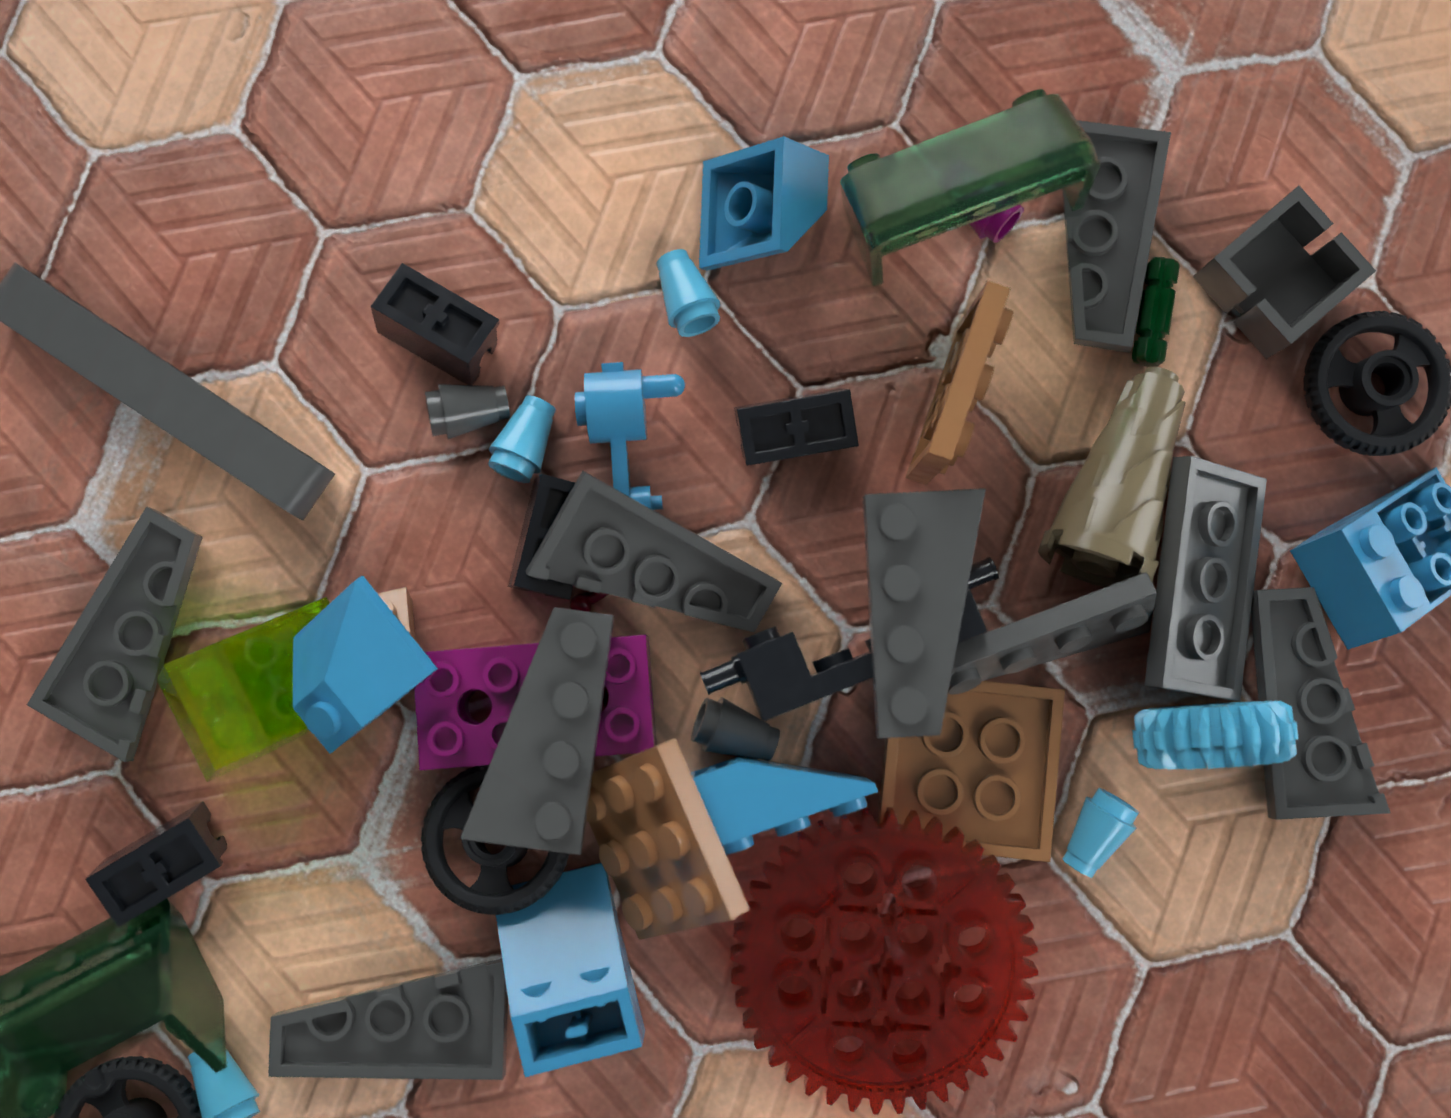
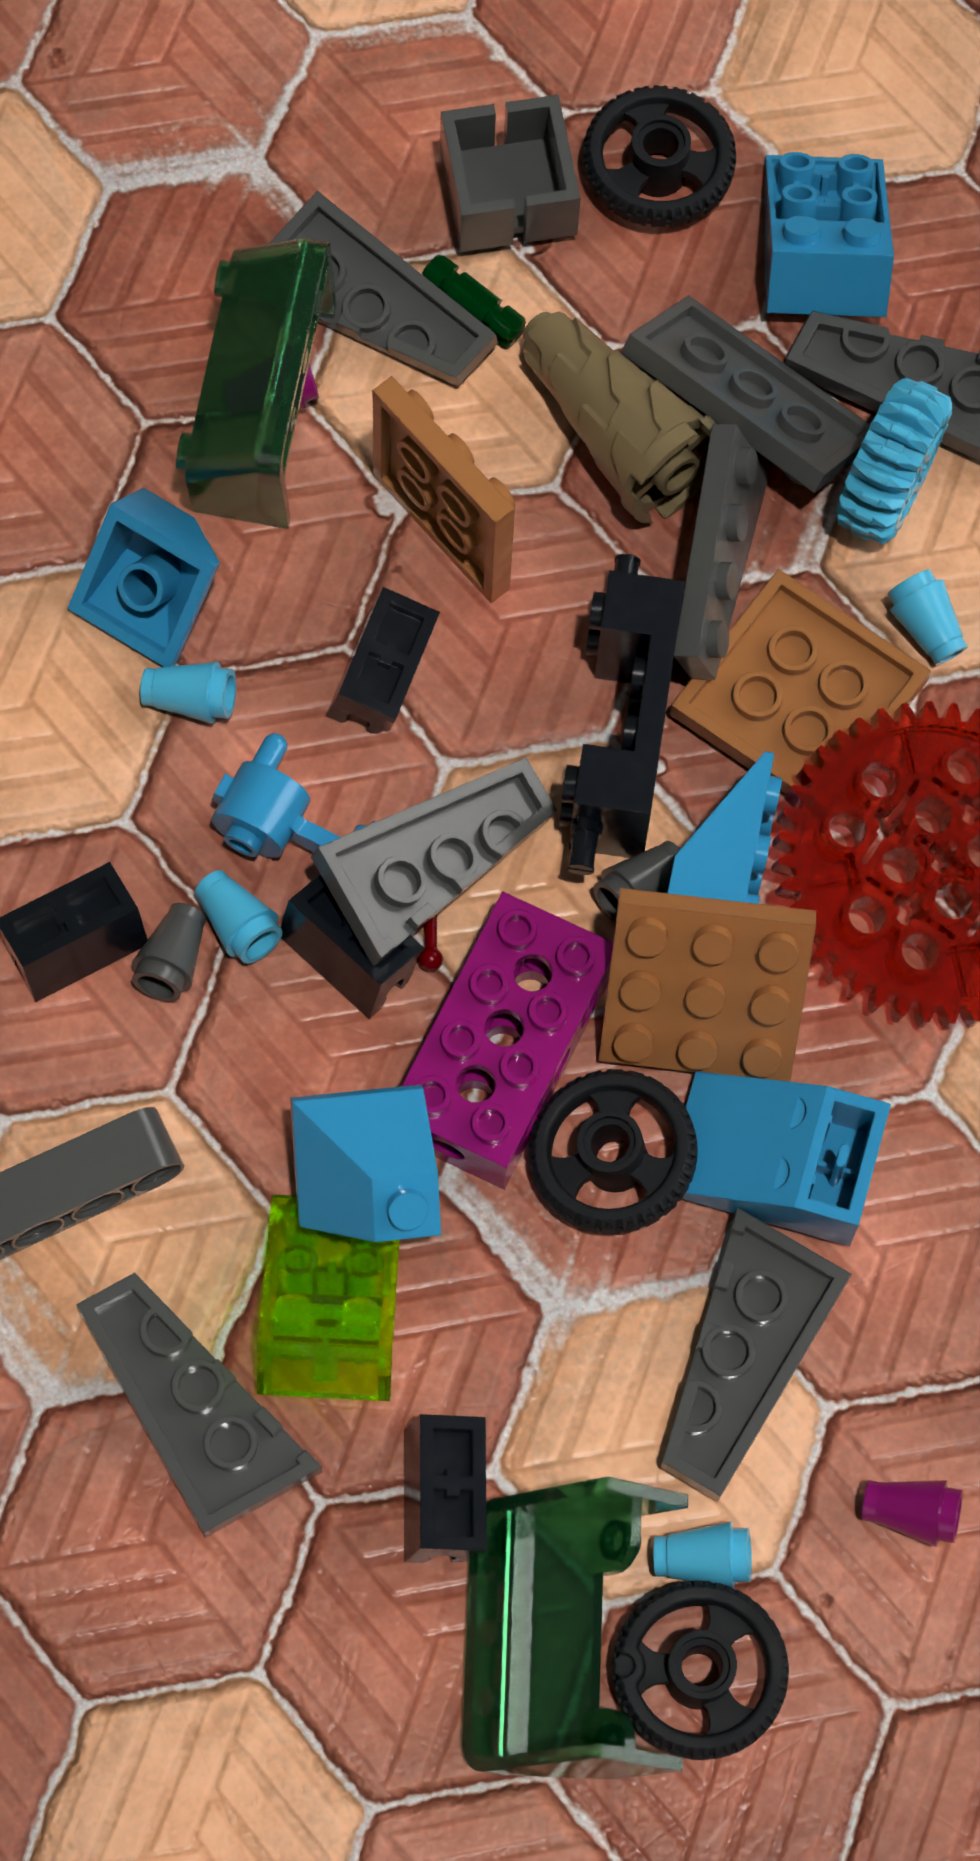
camera: 60 degrees left, 15 degrees down
dark grey wing [460,607,615,855] -> none
dark grey wing [863,489,986,738] -> none

